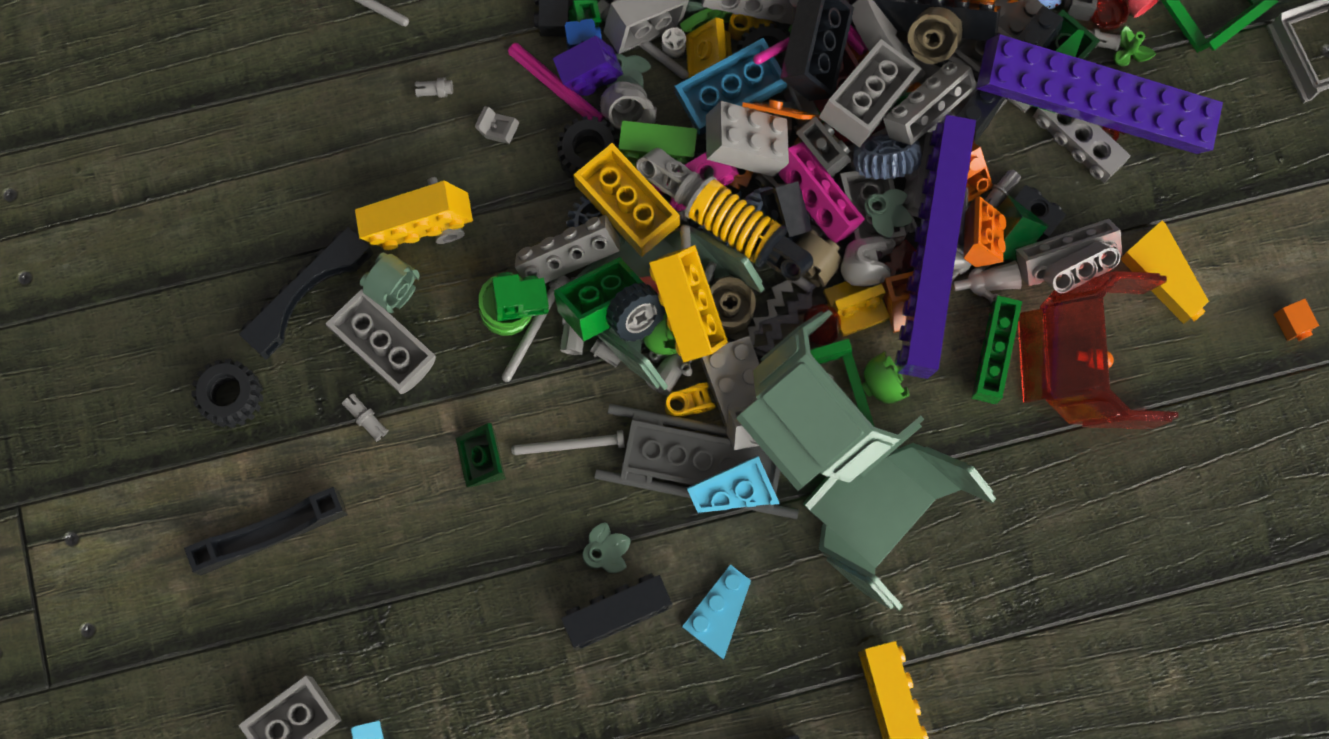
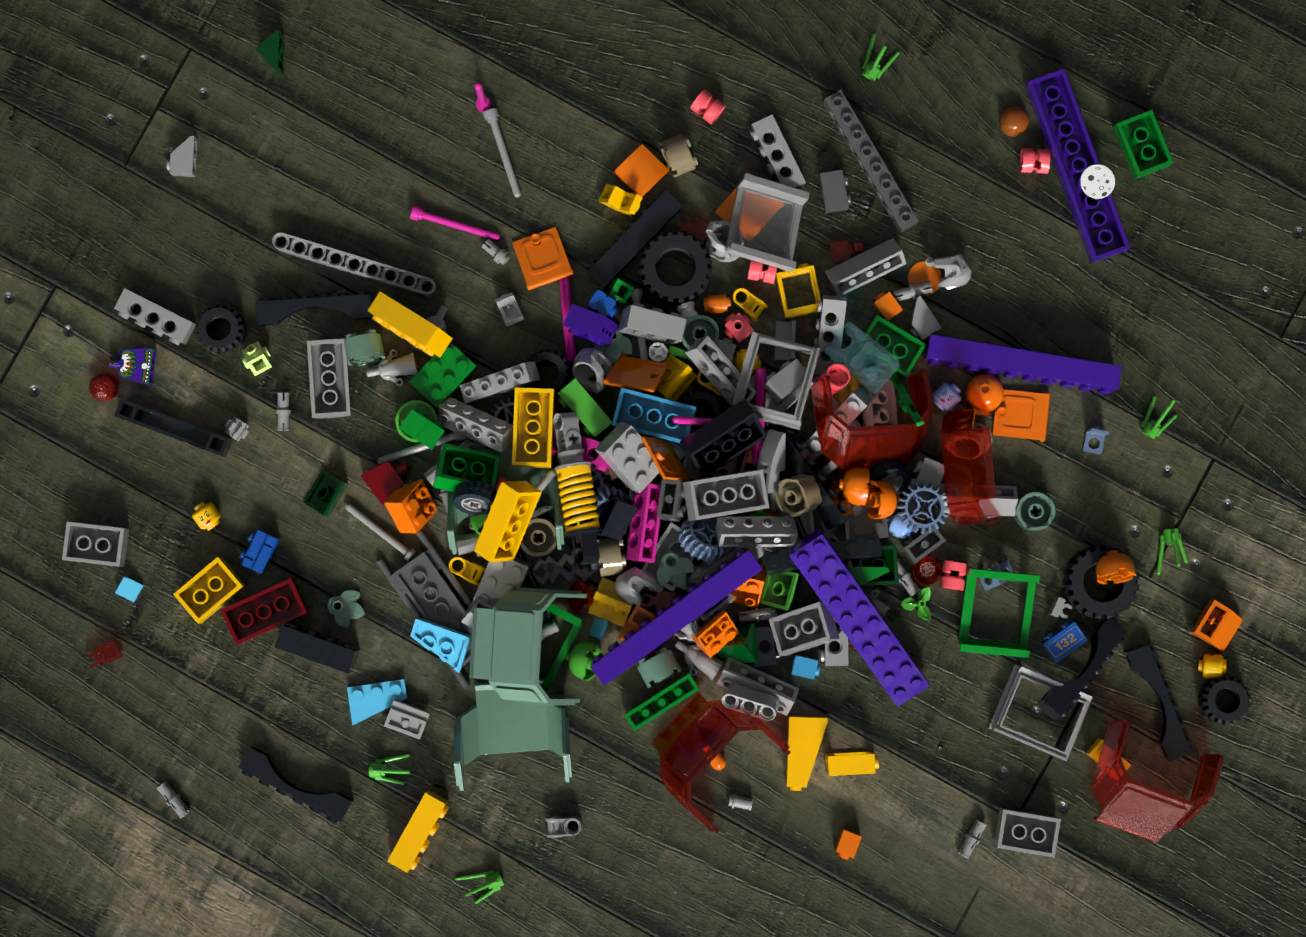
camera: 45 degrees right, 10 degrees up
none -> clear red hair [89,372,120,402]
none -> torso [109,348,157,386]
none -> light grey brick [114,288,196,346]
none -> light grey slope [167,136,198,177]
none -> yellow brick [173,557,246,624]
none -> yellow head [192,501,221,531]
none -> dark red brick [220,578,310,645]
none -> light grey gear [224,416,249,441]
none -> blue brick [240,529,280,574]
none -> yellowish green brick [242,341,272,376]
none -> dark green slope [256,30,285,76]
none -> light grey beam [272,232,437,297]
none -> dark red torso [361,461,409,505]
none -> light grey piece [366,349,418,386]
none -> bright green plant [369,753,410,785]
none -> orange slope [384,479,438,533]
none -> light grey plate [384,699,430,739]
none -> green brick [409,342,478,409]
none -> dark pink piece [410,204,500,240]
none -> bright green plant [455,870,504,904]
none -> light grey brick [459,362,540,404]
none -> orange container [512,227,573,290]
none -> light grey piece [545,816,583,838]
none -> medium azure slope [590,617,609,640]
none -> orange container [603,353,670,393]
none -> sand green brick [637,647,682,689]
none -> light grey pin [728,793,753,811]
none -> bright green slope [759,571,799,611]
none -> light grey brick [769,602,840,656]
none -> dark azure brick [790,655,821,679]
none -> yellow window [825,751,879,776]

